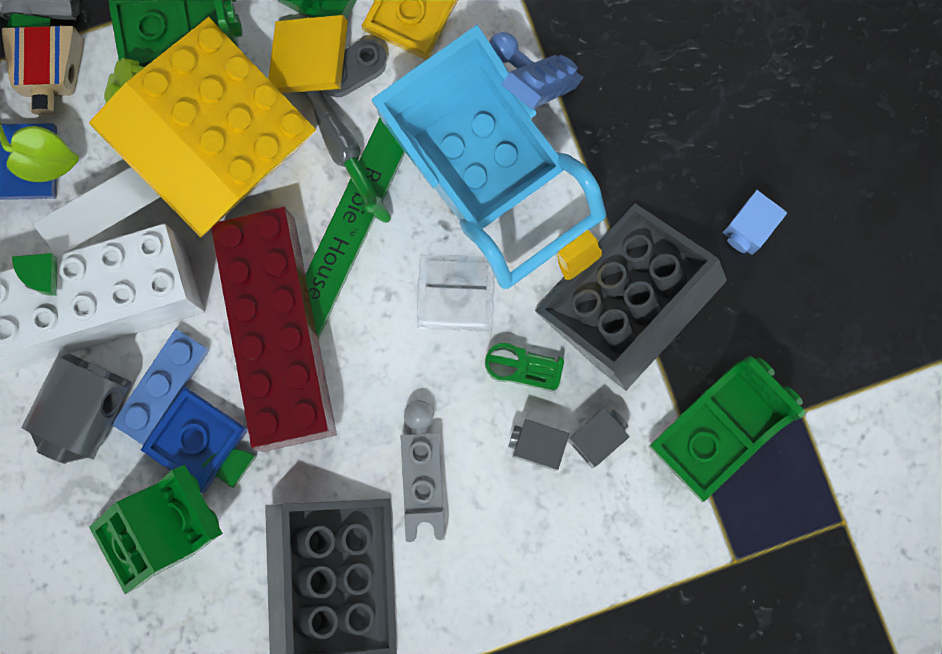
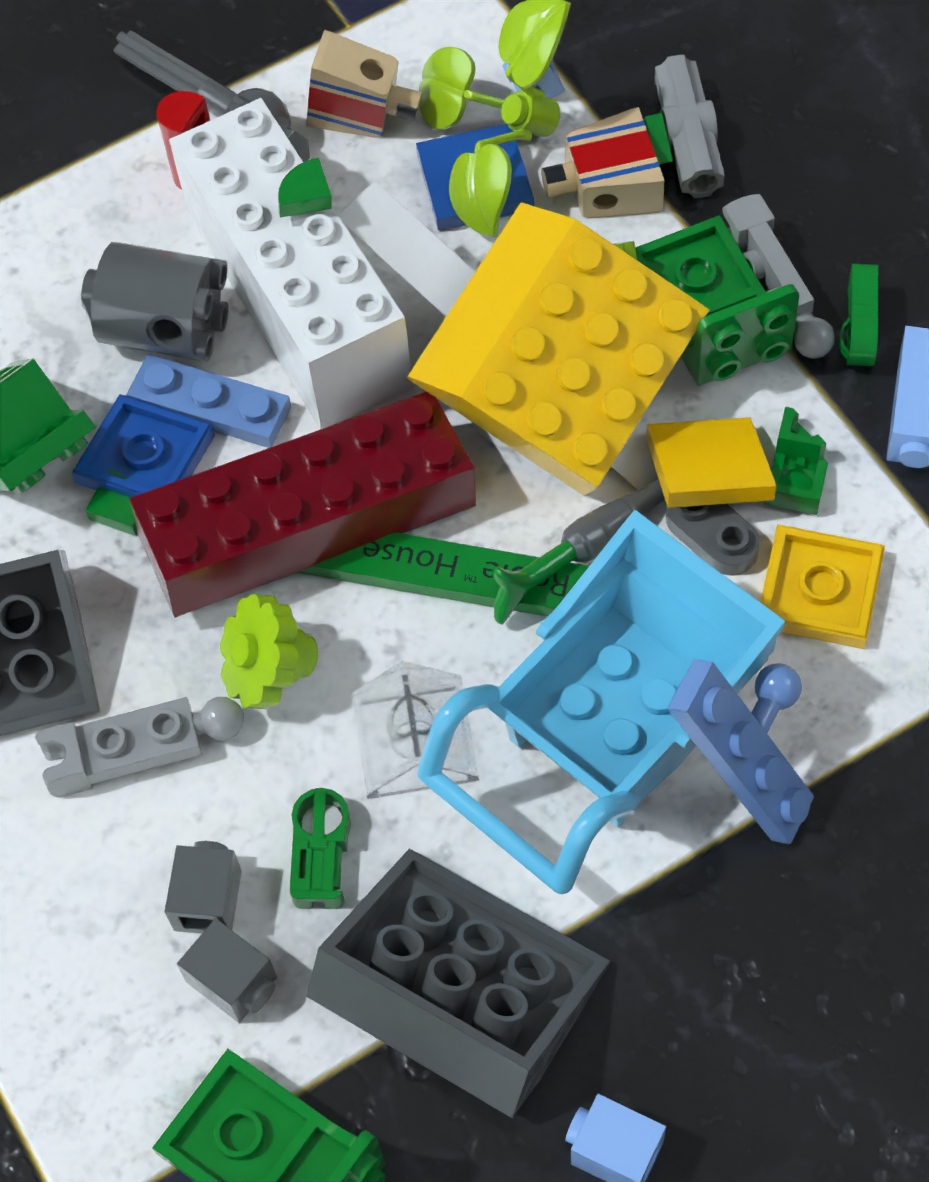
camera: 85 degrees right, 20 degrees down
yellow tile [557,230,602,280] -> none
none -> lime plant [220,594,318,709]

